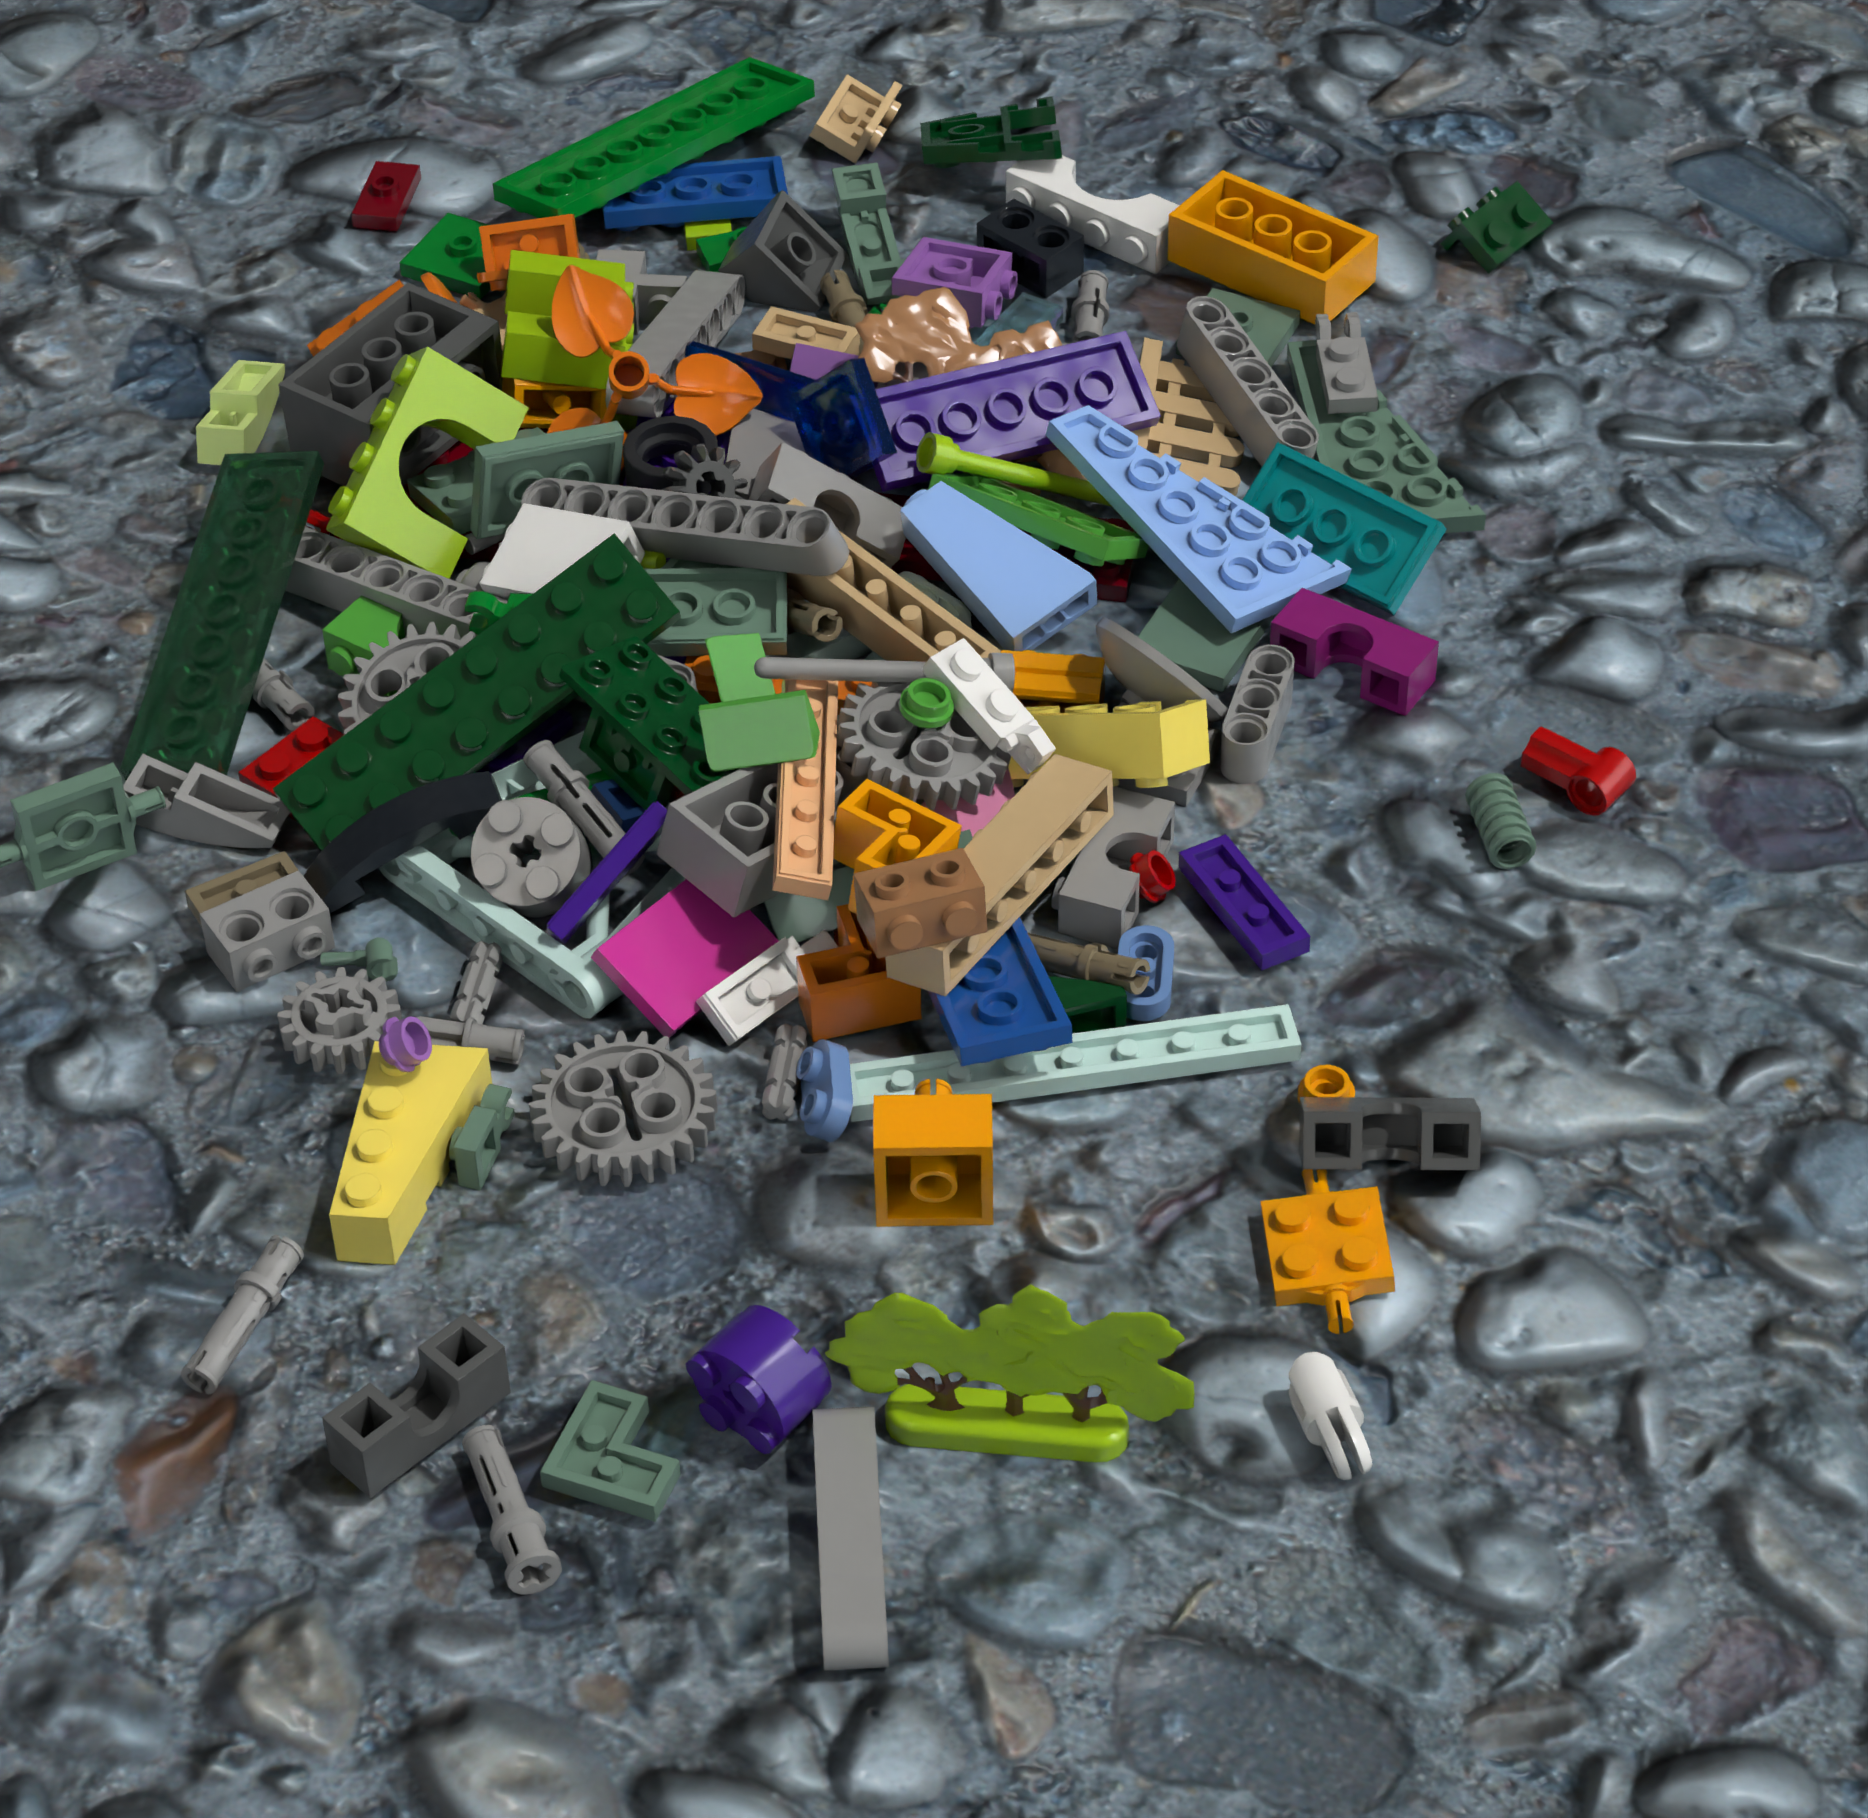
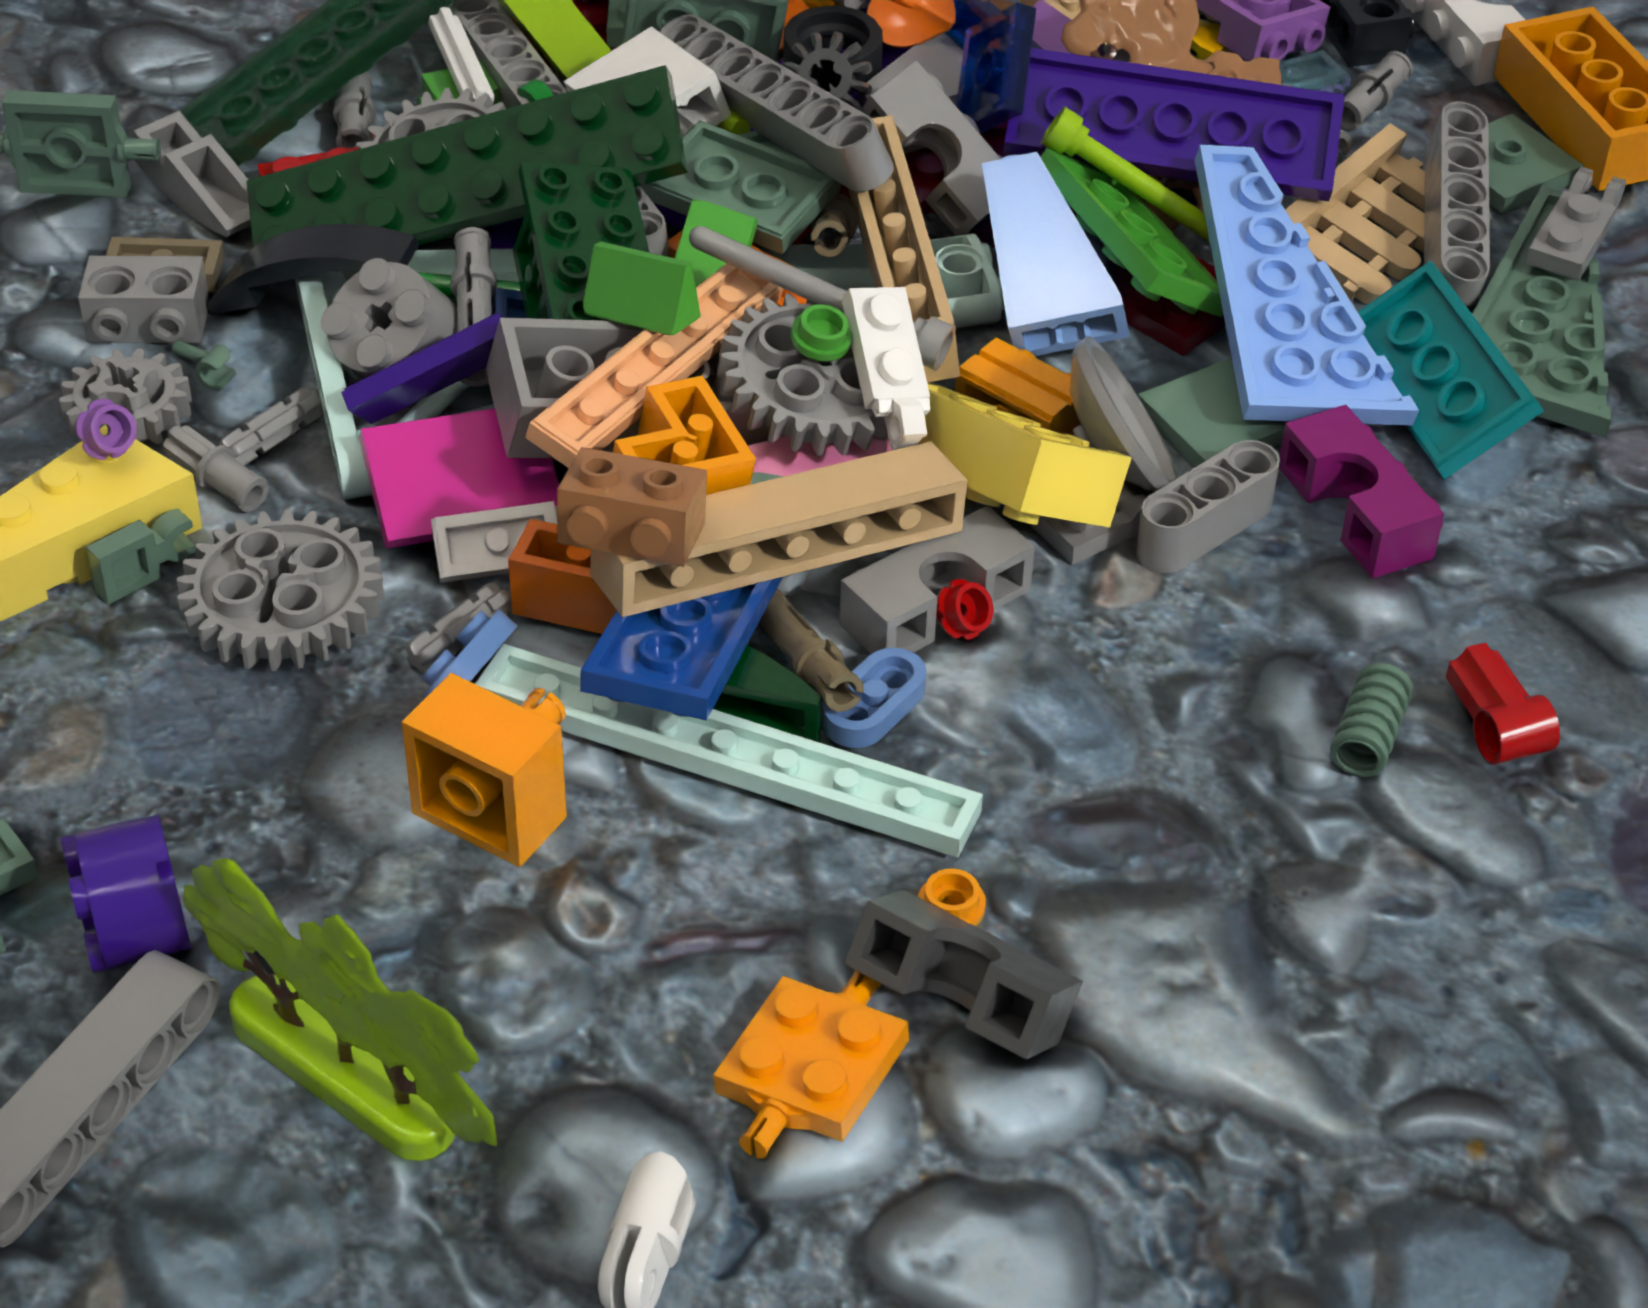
camera: 30 degrees right, 0 degrees up
dark purple plate [1178,834,1311,971] -> none
none -> white axle [428,7,494,102]

